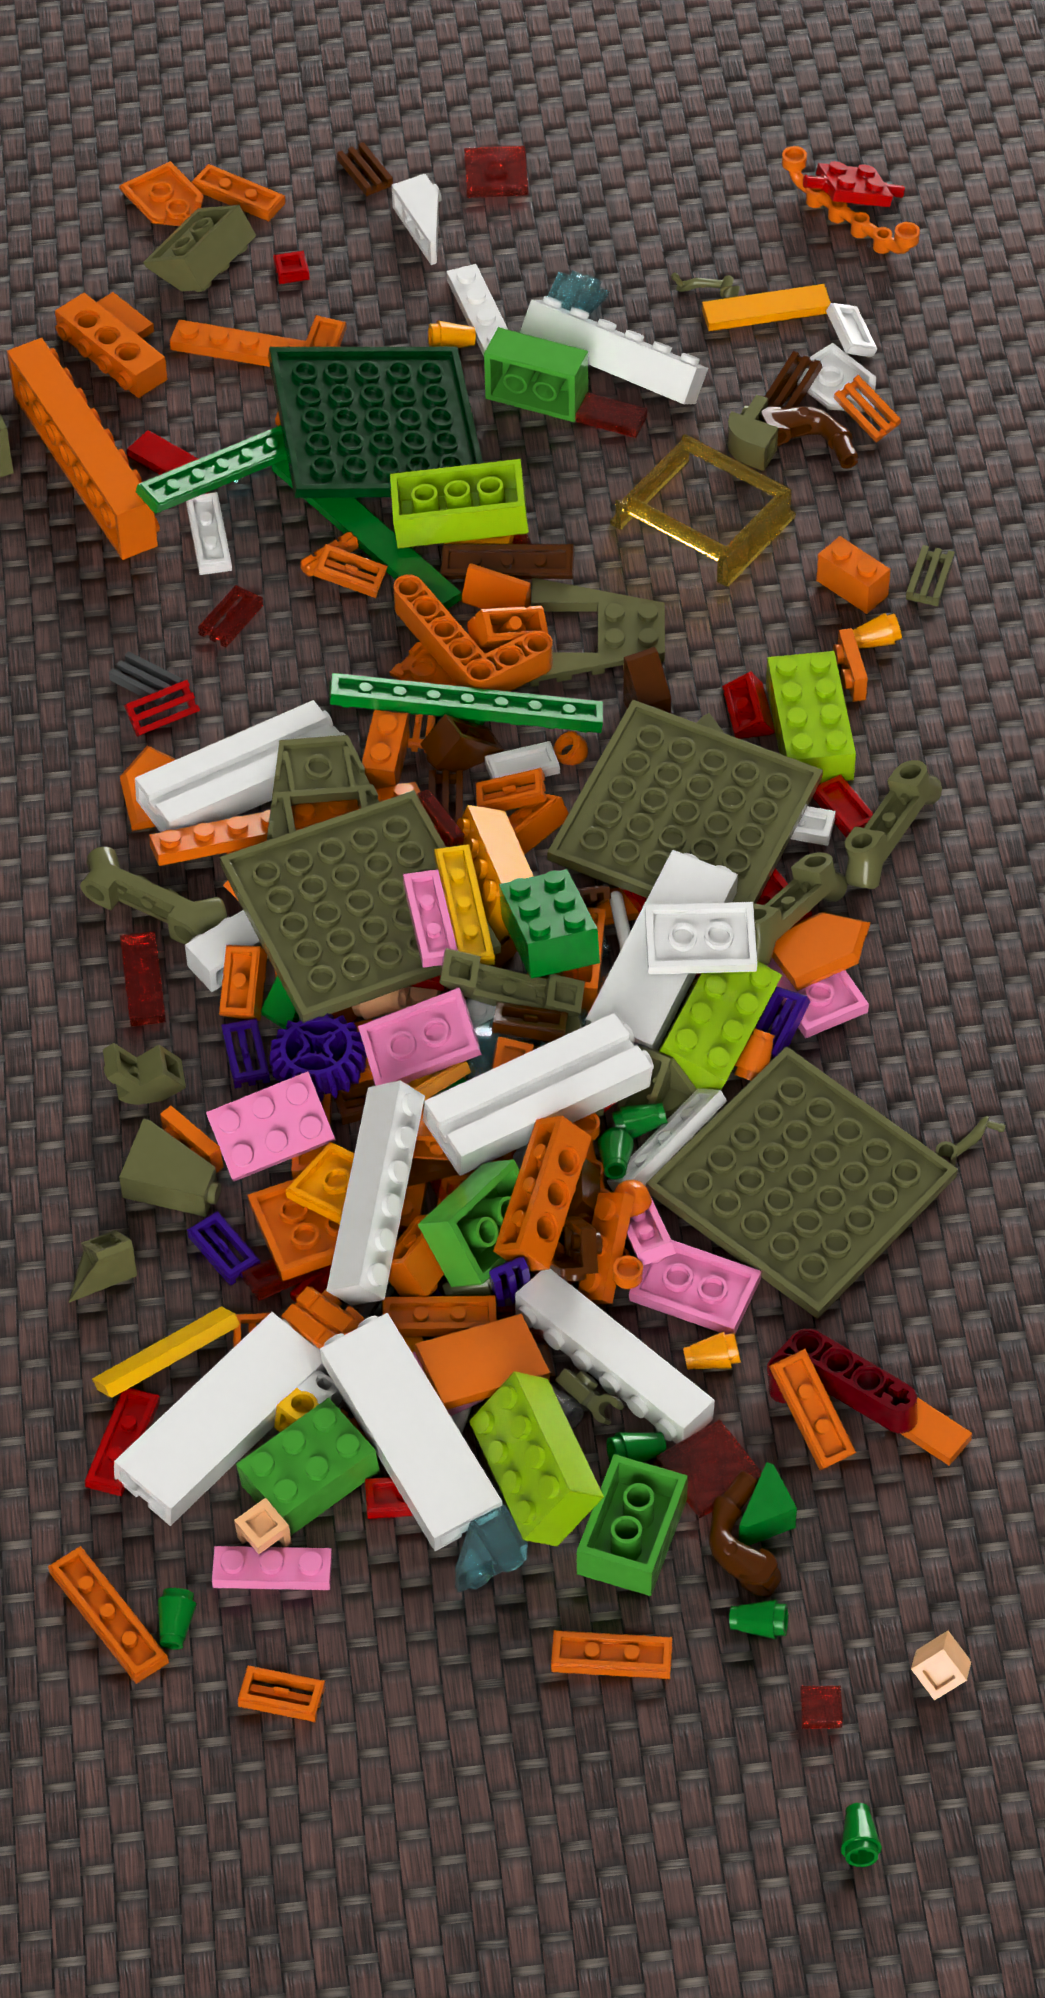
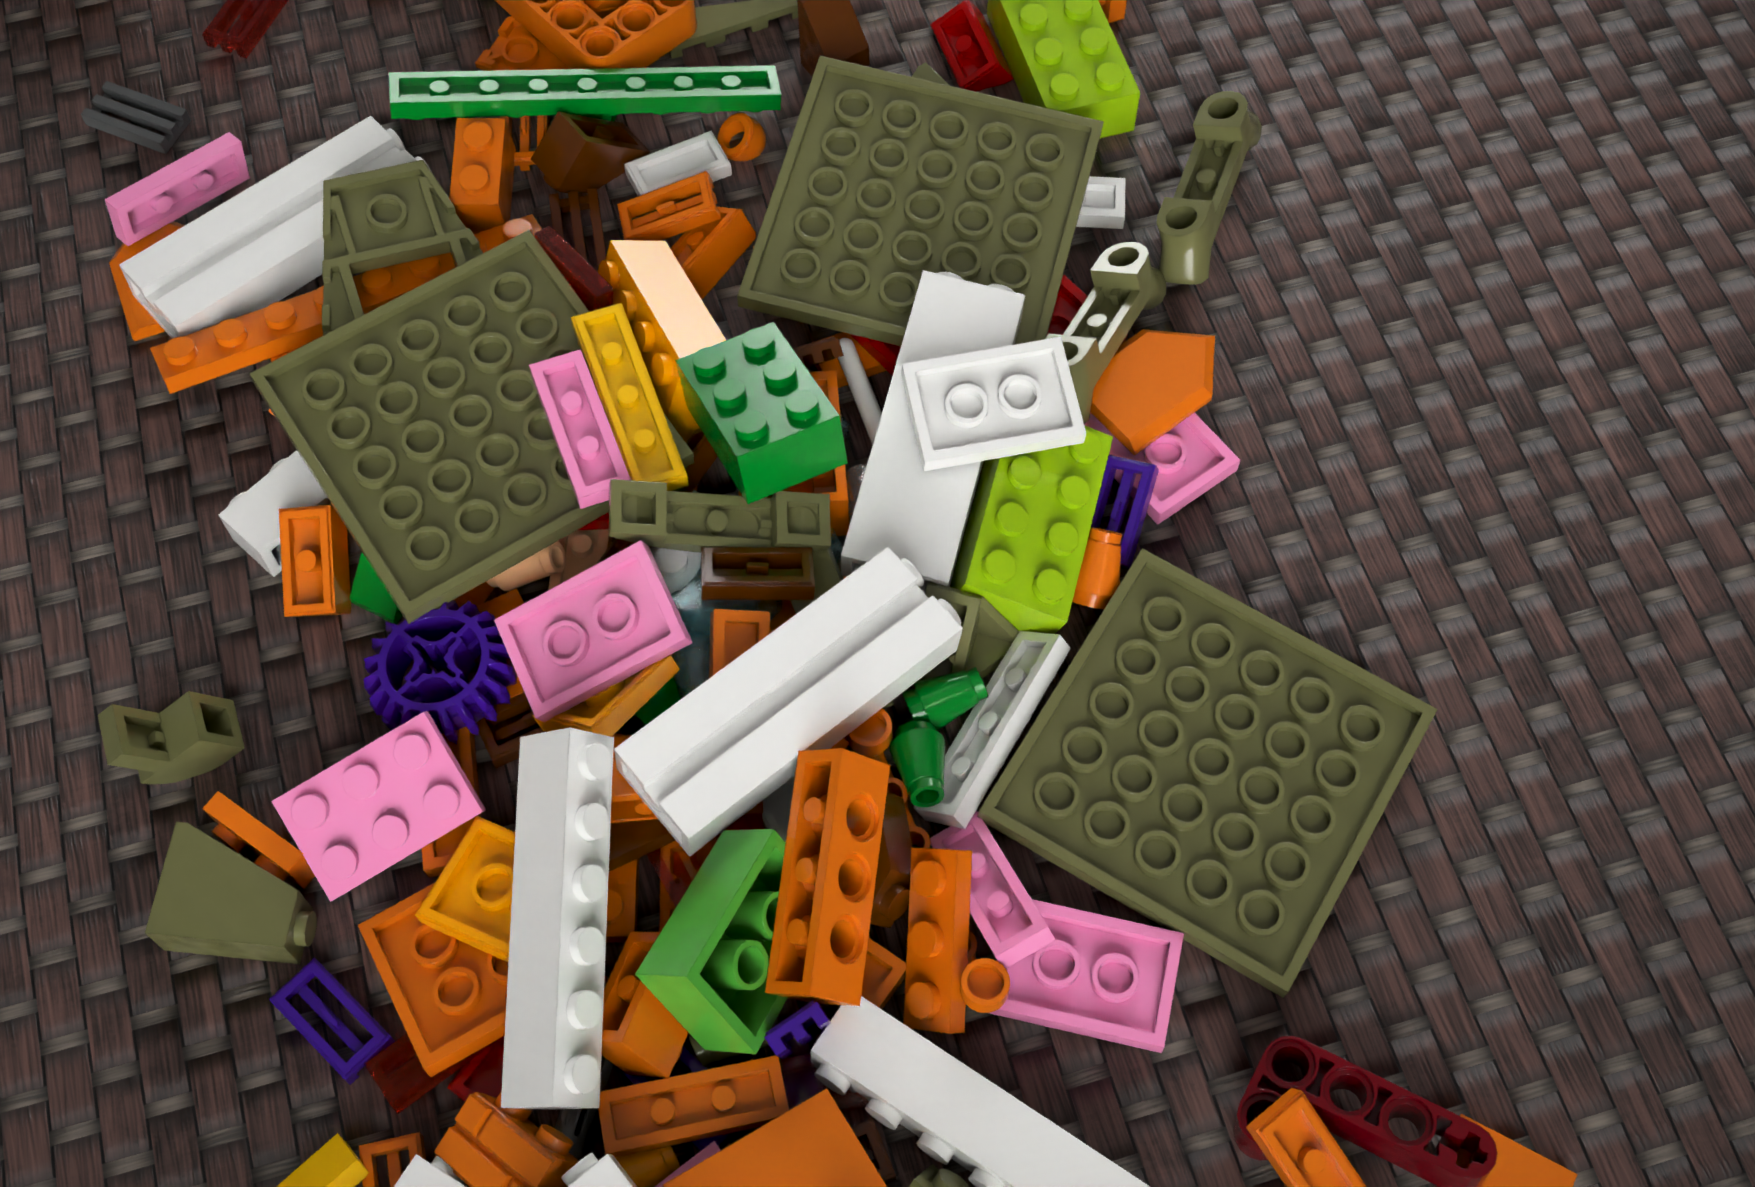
camera: 10 degrees left, 10 degrees up
olive slope [68,1230,137,1303] -> none
olive plate [80,847,227,945] -> none
clear red tile [120,931,166,1027] -> none
red tile [124,680,200,737] -> none
dark purple tile [221,1018,270,1088] -> none
reddish brown bracket [550,1215,602,1281] -> none
orange piece [614,1179,652,1217] -> none
light orange cone [683,1331,741,1370] -> none
red tile [813,774,873,838] -> none
olive piece [935,1116,1006,1166] -> none
none -> bright pink plate [105,132,250,246]

